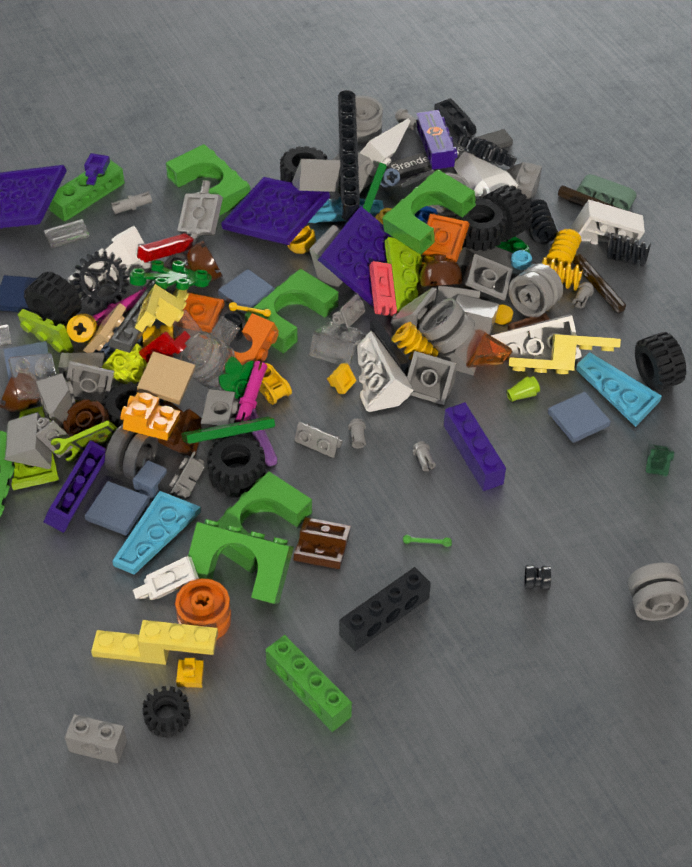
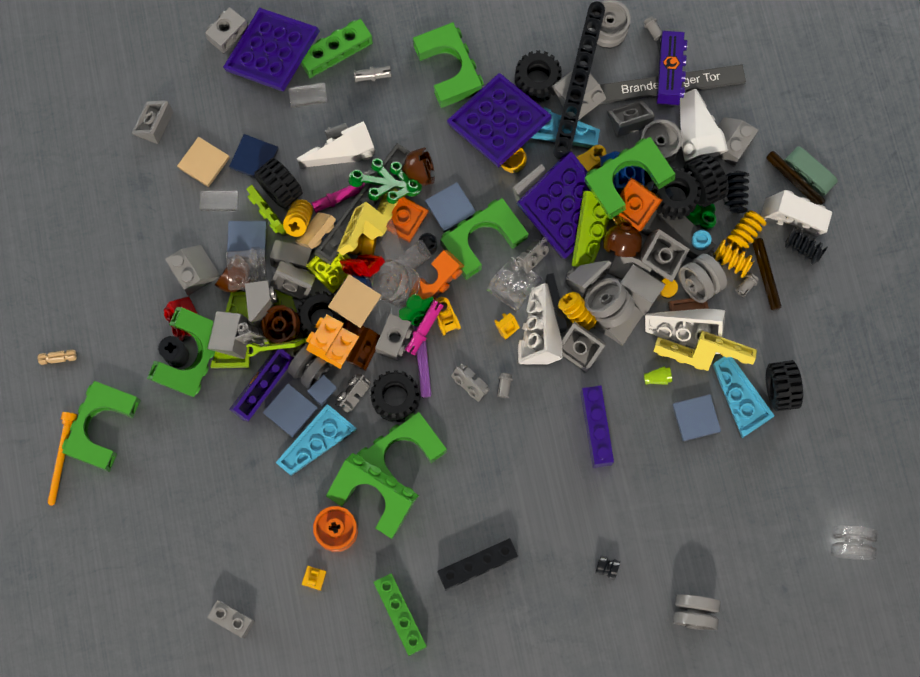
camera: 15 degrees right, 25 degrees up
black gear [72,251,129,308] -> none
dark purple plate [84,153,110,185] -> none
light yellow bracket [91,620,218,665] -> none
white hinge [133,556,199,600] -> none
red piece [137,233,193,263] -> none
black tyre [142,686,190,737] -> none
light grey plate [177,180,223,247] -> none
green tile [181,416,275,444] -> none
yellow hinge [229,302,271,317] -> none
light grey slope [292,159,340,192] -> none
reddish brown slope [293,517,351,569] -> none
white wedge [360,119,410,168] -> none
green tile [363,162,387,212] -> none
coral hinge [369,261,397,316] -> none
sand blue bush [380,168,400,188] -> none
bright green hinge [403,535,452,547] -> none
light grey pin [412,441,436,471] -> none
black hinge [434,98,477,136] -> none
black gear [456,134,517,167] -> none
clear orange slope [466,333,513,368] -> none
clear green slope [646,444,675,476] -> none

